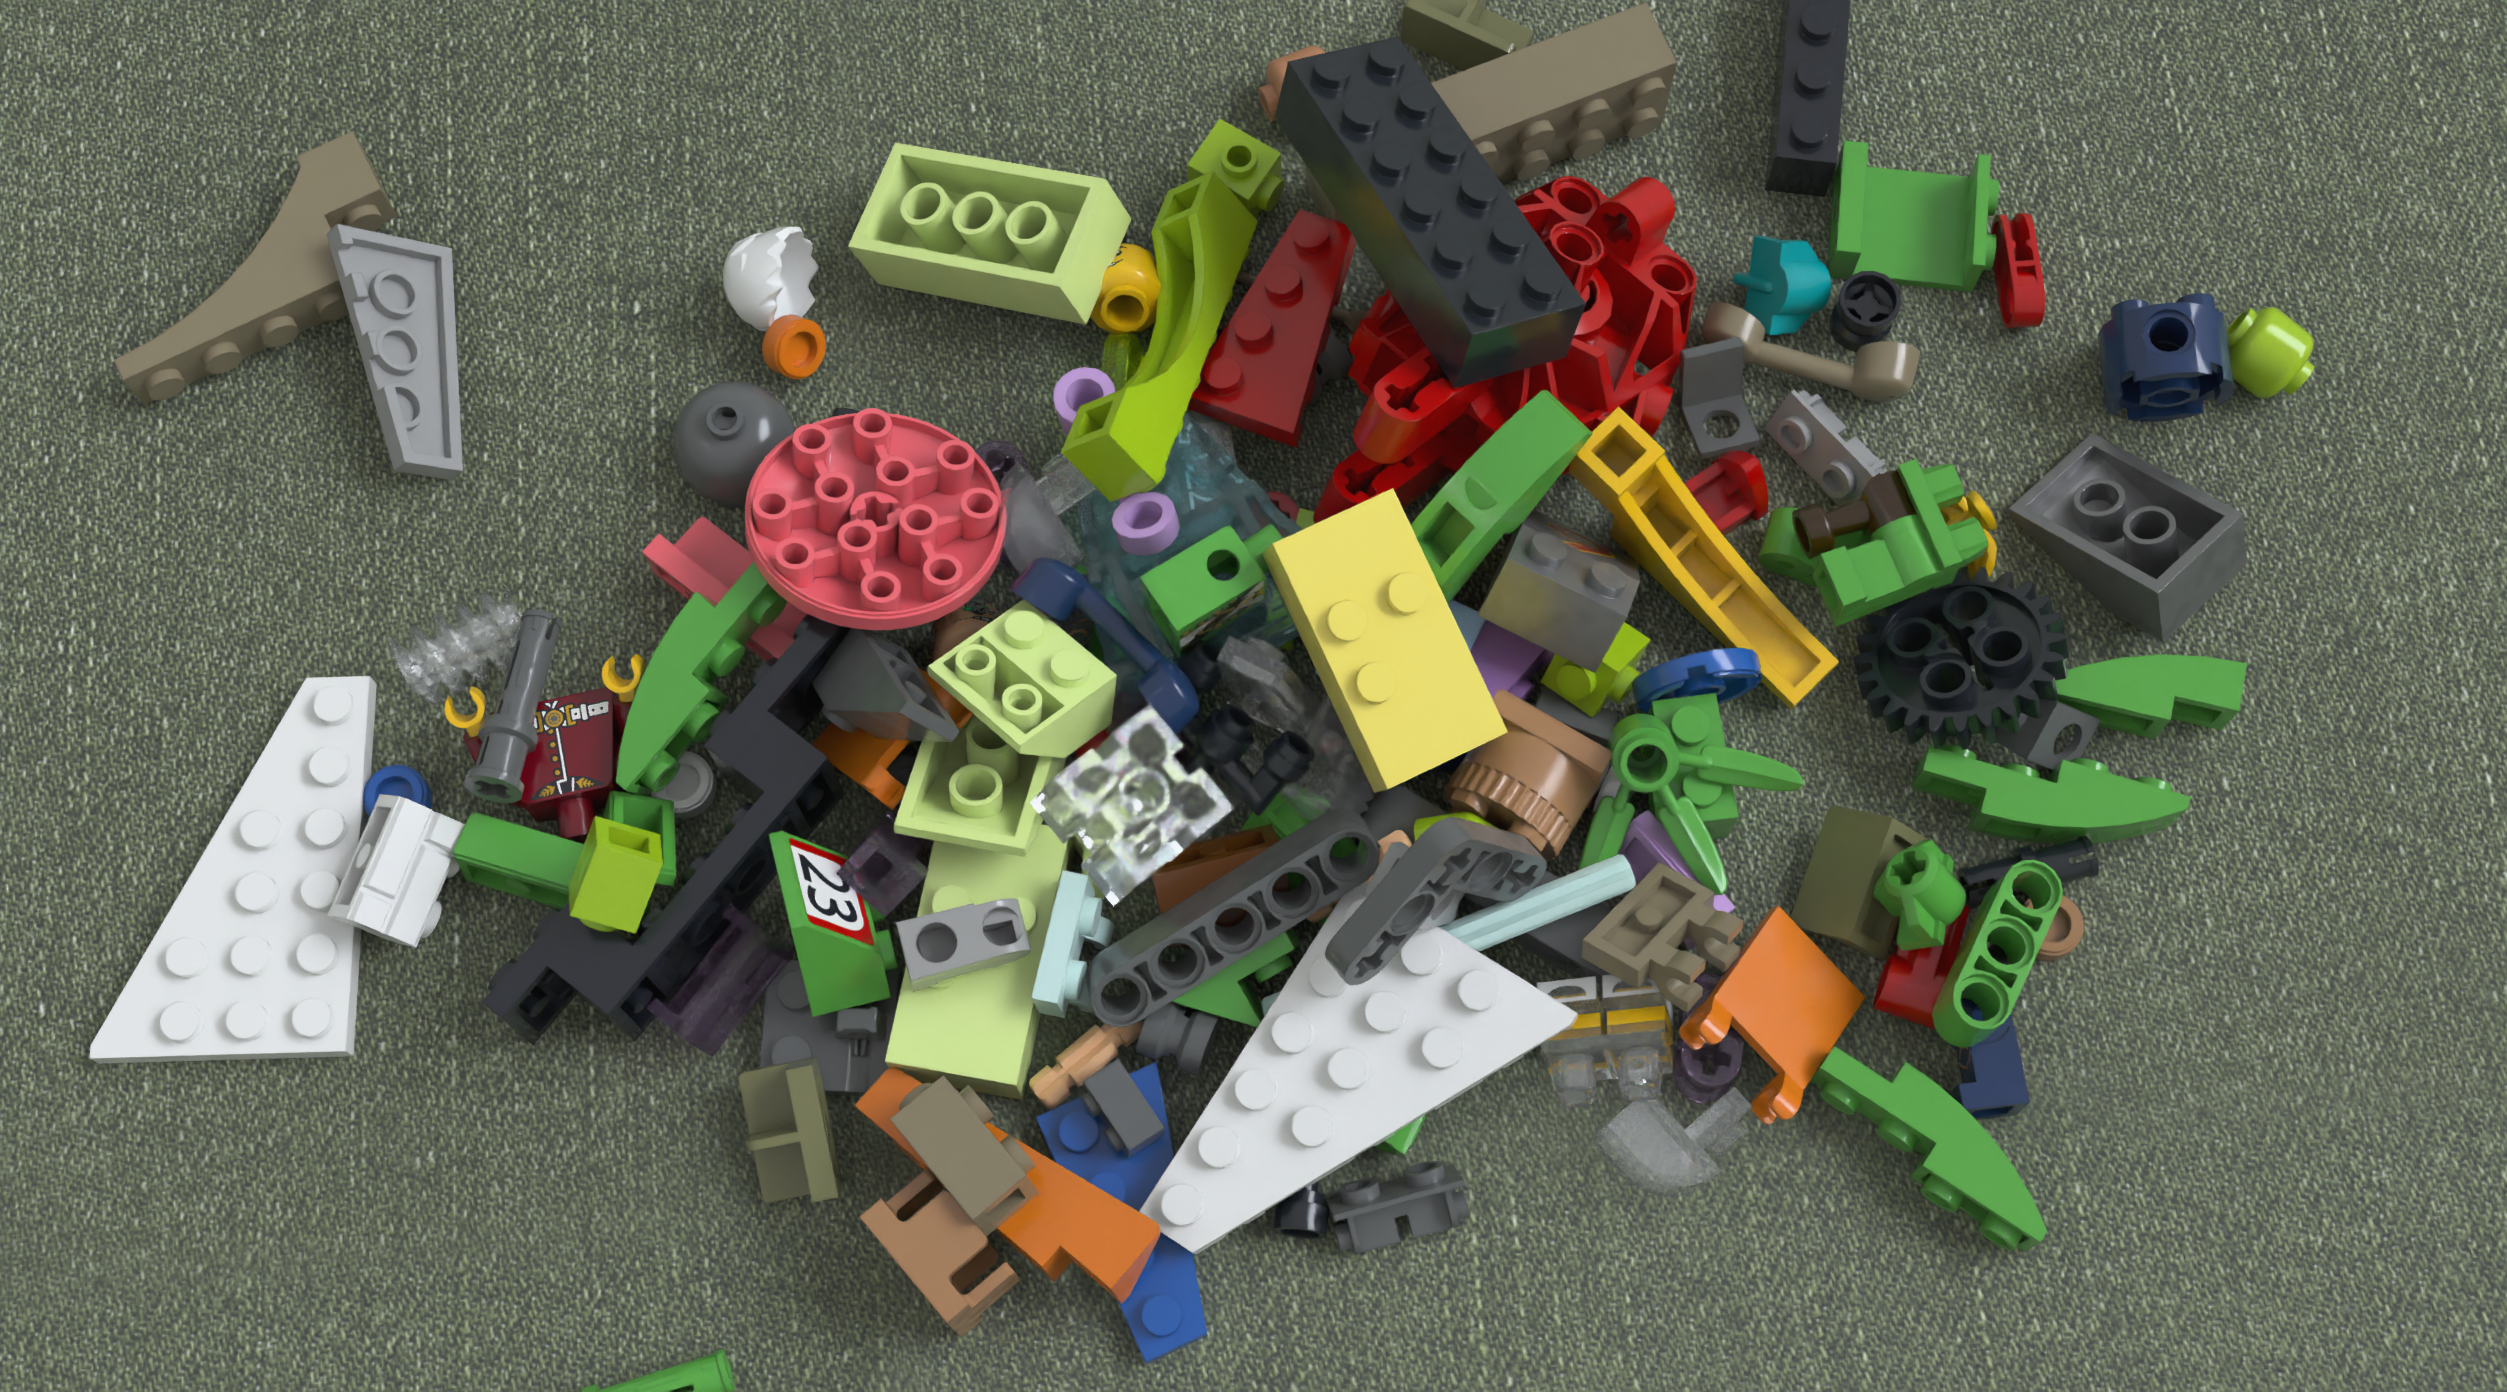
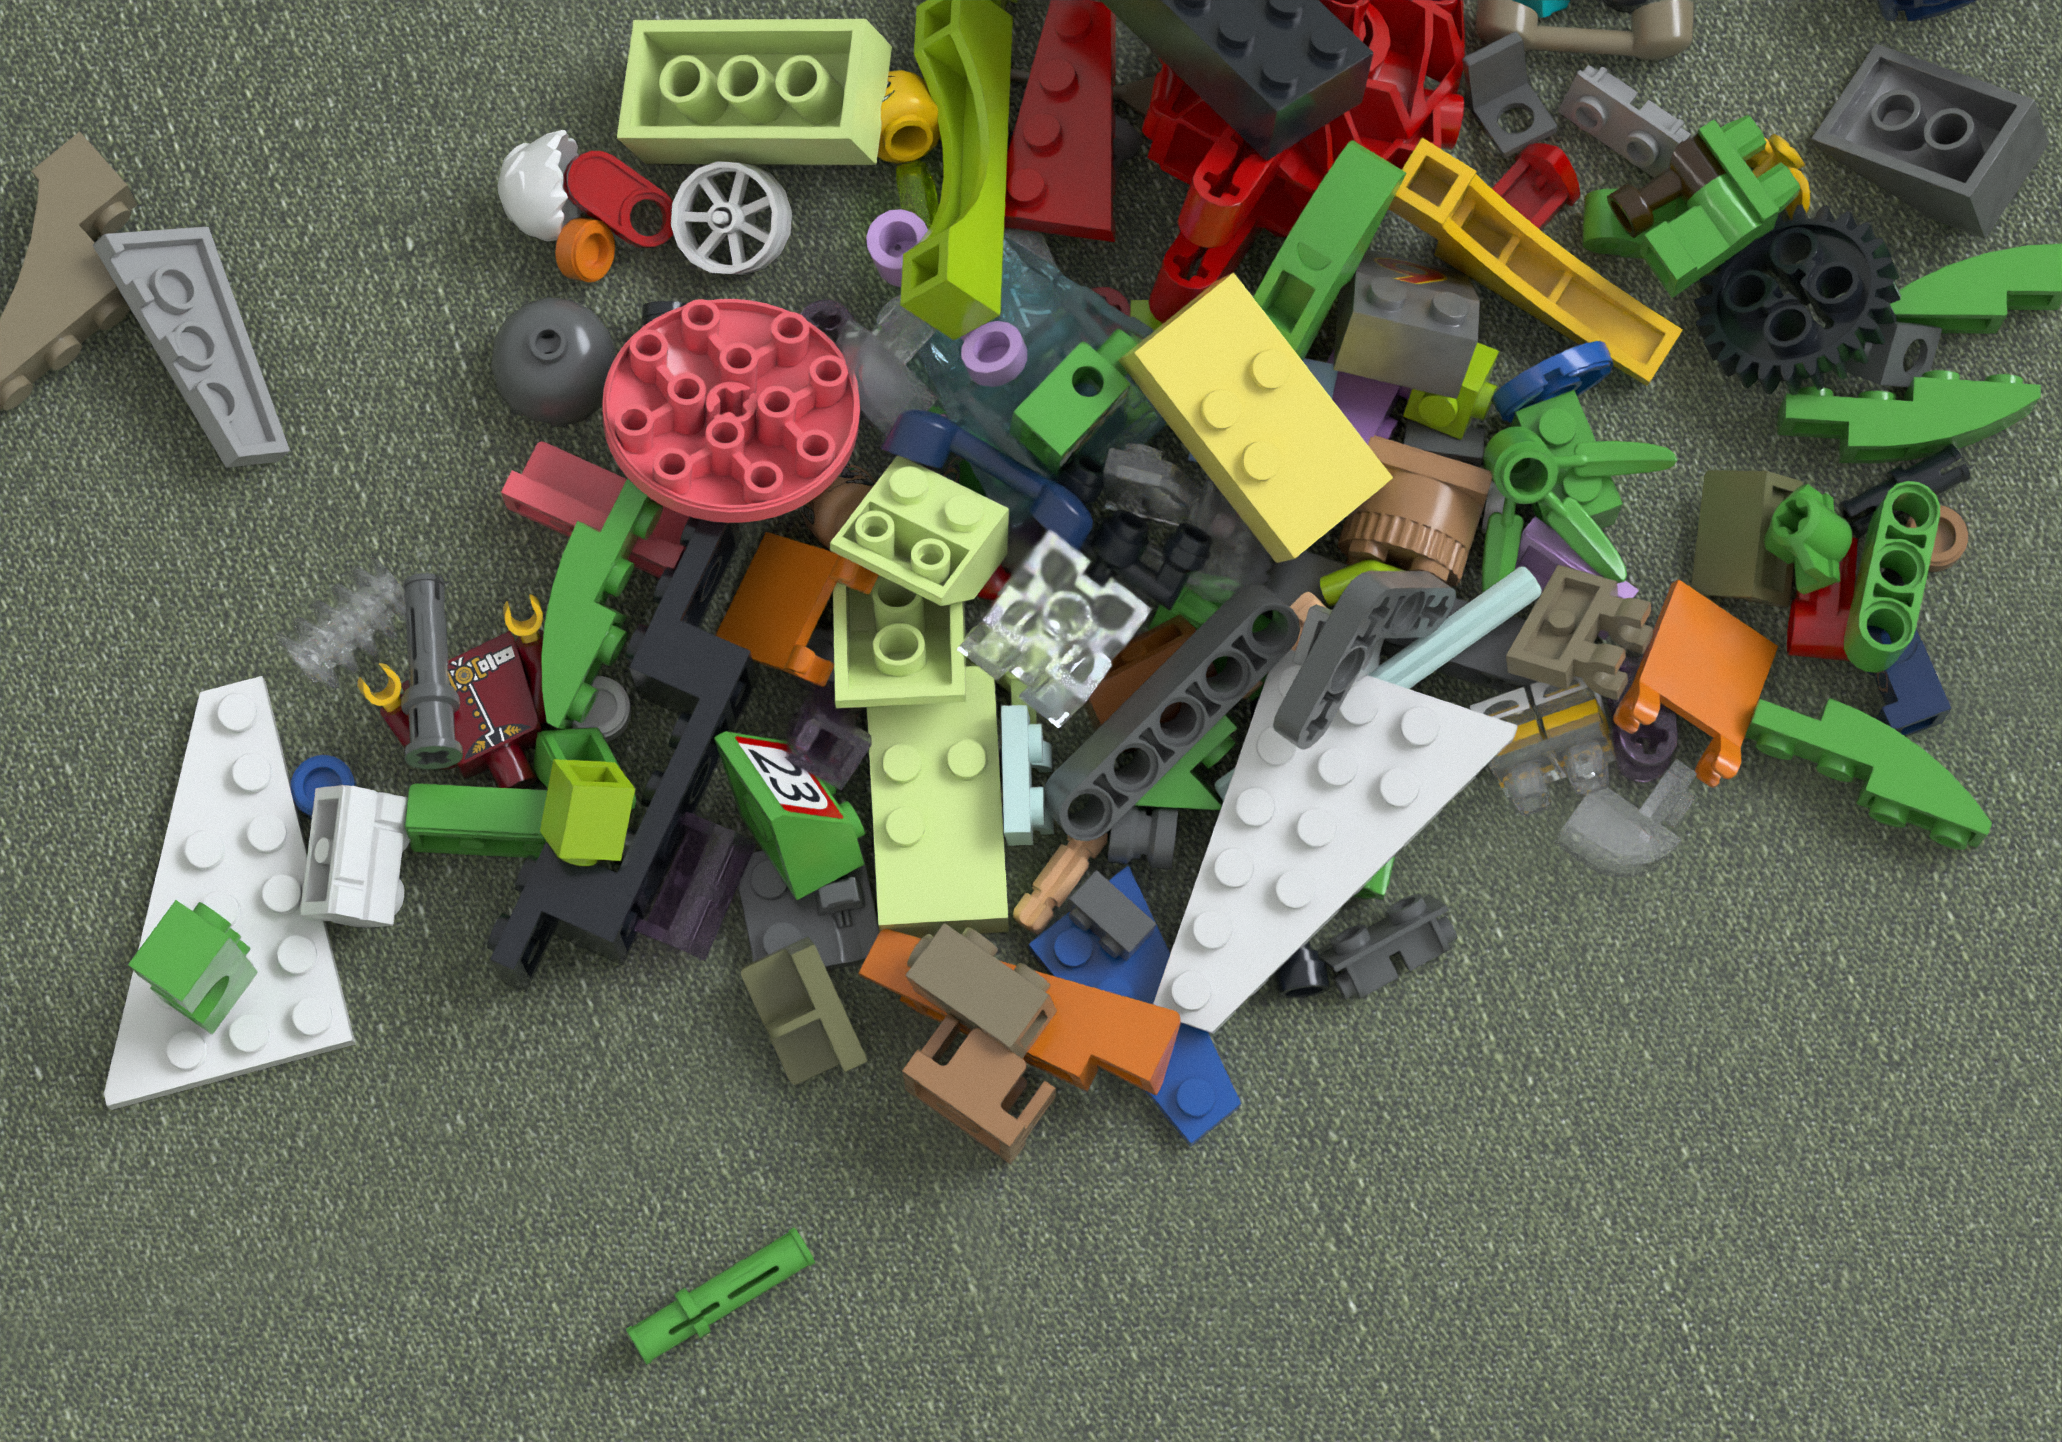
camera: 15 degrees left, 5 degrees up
dark grey slope [812,628,960,742] -> none
light grey leg [896,898,1031,992] -> none
none -> bright green arch [128,900,258,1035]
none -> red piece [562,151,674,248]
none -> white wheel [671,161,792,275]

